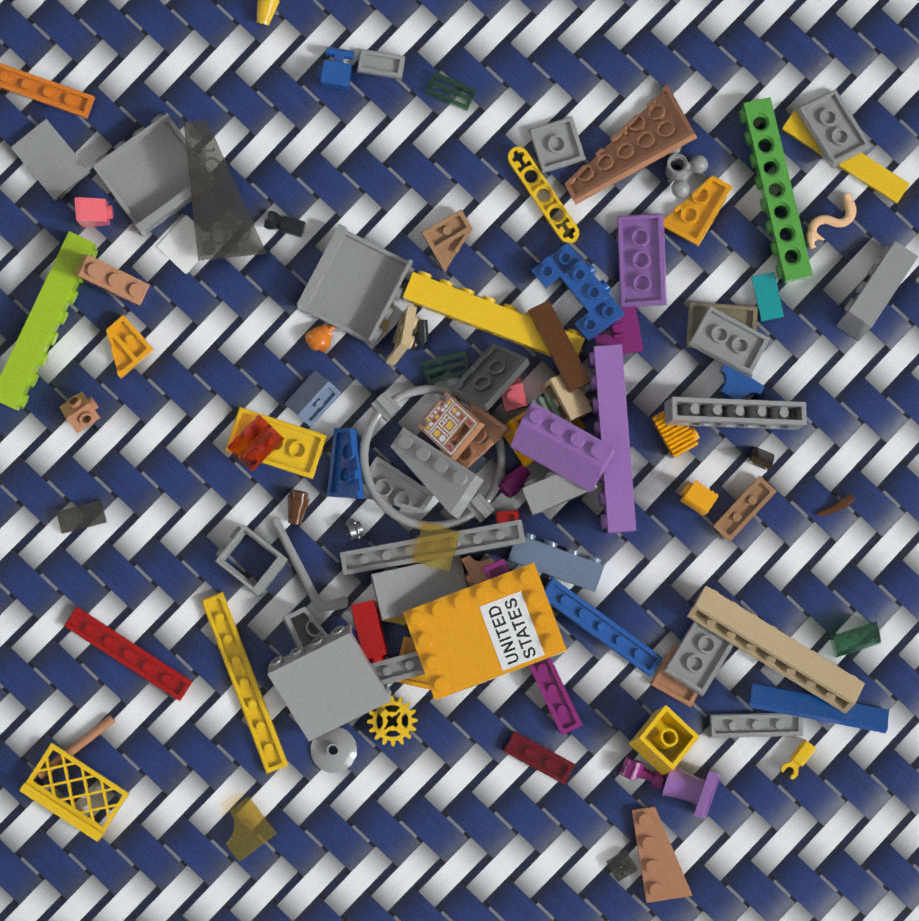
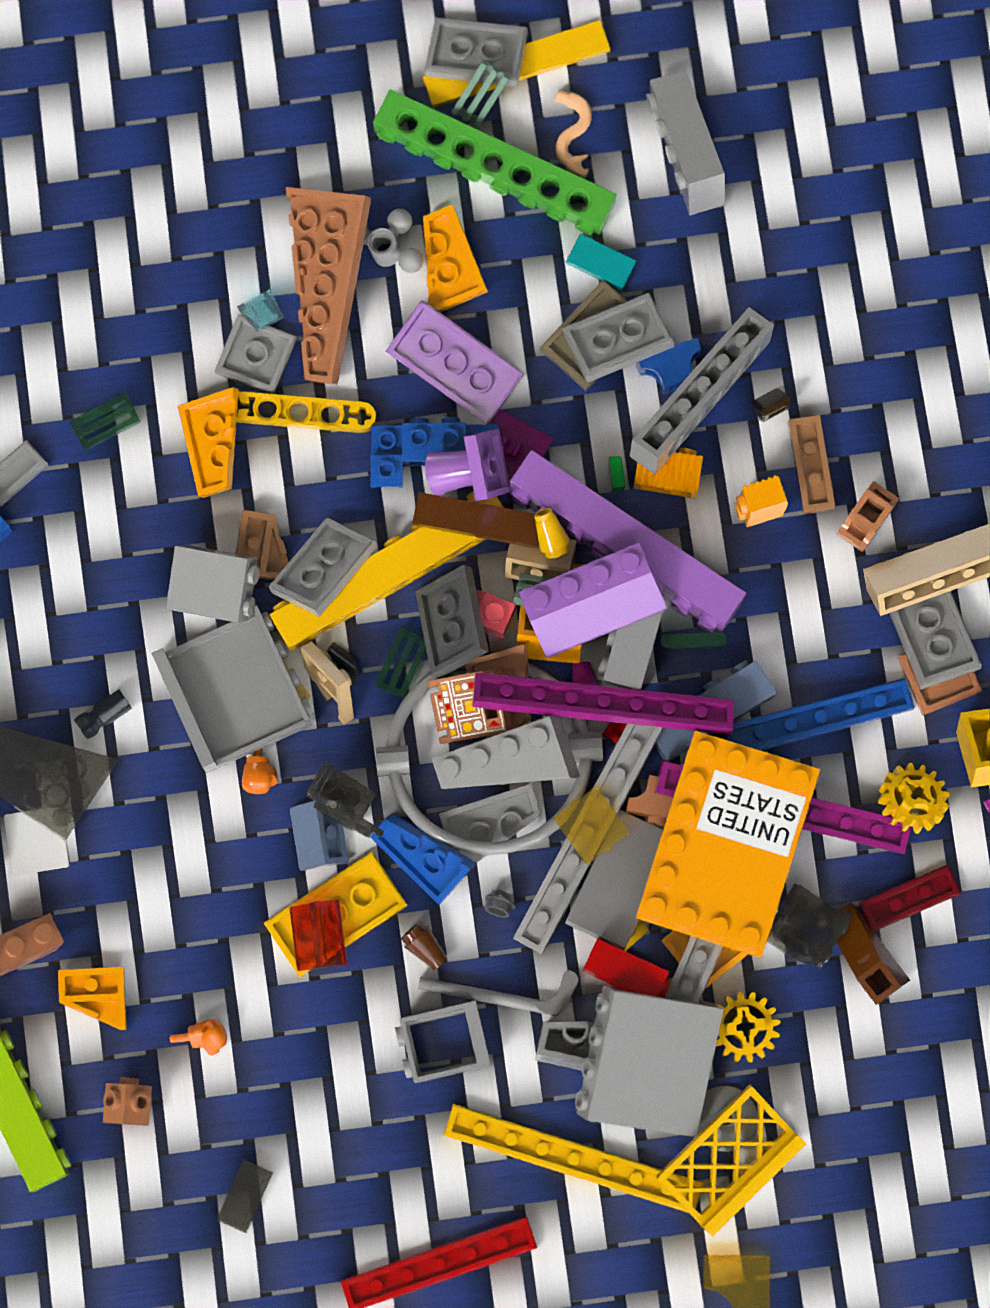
camera: 50 degrees left, 5 degrees down
reddish brown helmet [817,492,856,517] -> none
none -> light grey brick [166,545,260,623]
none -> orange piece [170,1019,227,1056]
none -> light orange wing [178,387,239,498]
none -> clear light blue slope [237,289,284,332]
none -> light grey tile [269,517,377,617]
none -> clear smoke bracket [305,762,385,838]
none -> medium lavender plant [425,429,511,501]
none -> sand green tile [451,59,510,129]
none -> magenta plate [472,672,734,735]
none -> yellow cone [534,508,570,558]
none -> green tile [608,456,625,494]
none -> yellow fence [655,1085,806,1237]
none -> clear green tile [660,633,727,650]
none -> clear smoke bracket [767,883,852,968]
none -> reddish brown slope [825,902,911,1005]
none -> nougat brick [837,481,899,552]
none -> yellow gear [878,763,950,833]

